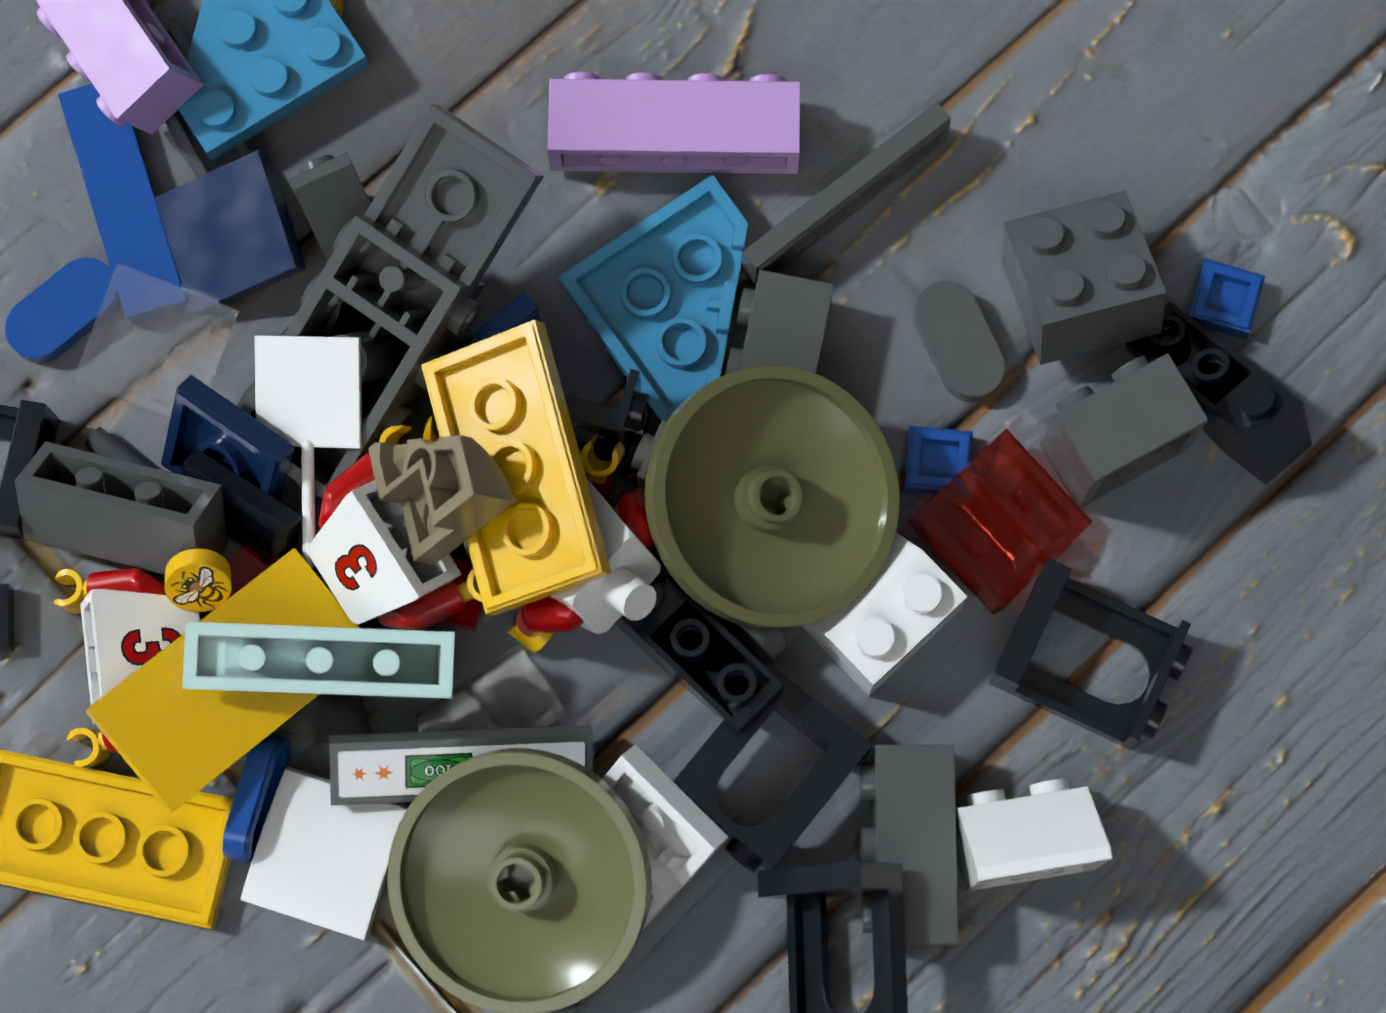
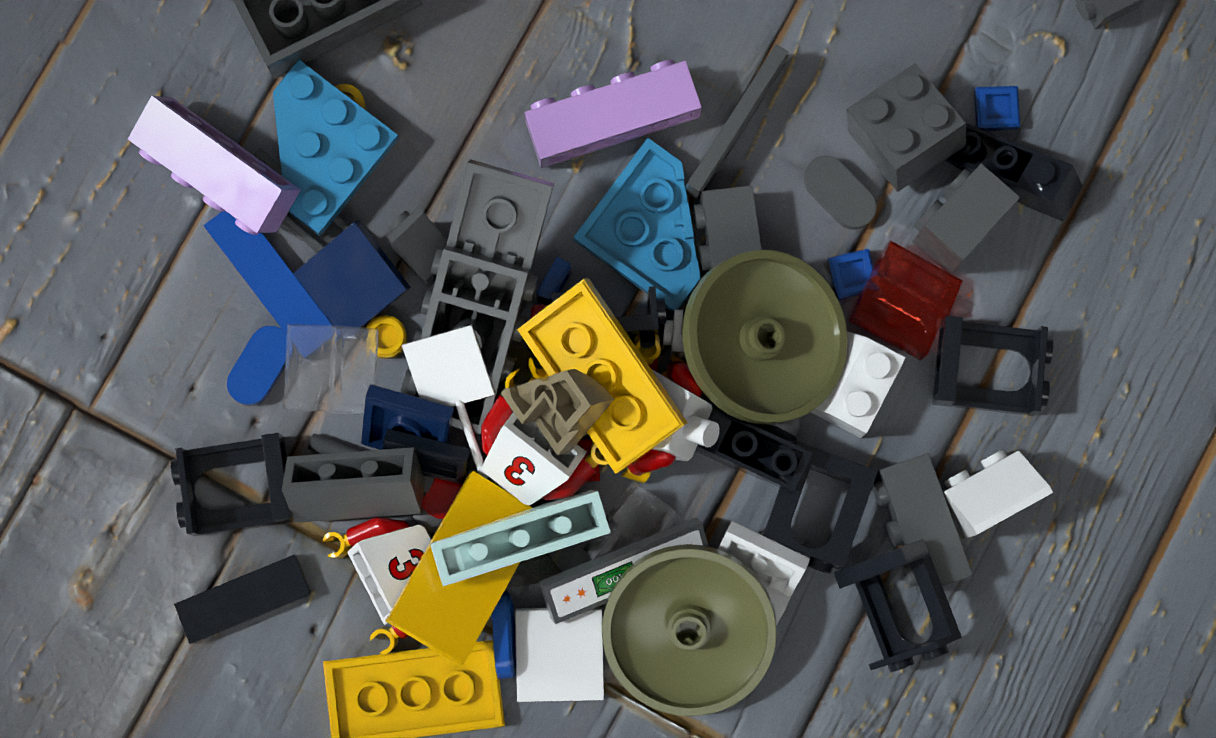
camera: 25 degrees left, 5 degrees up
yellow tile [165,549,231,612] -> none
none -> yellow tile [364,315,407,359]

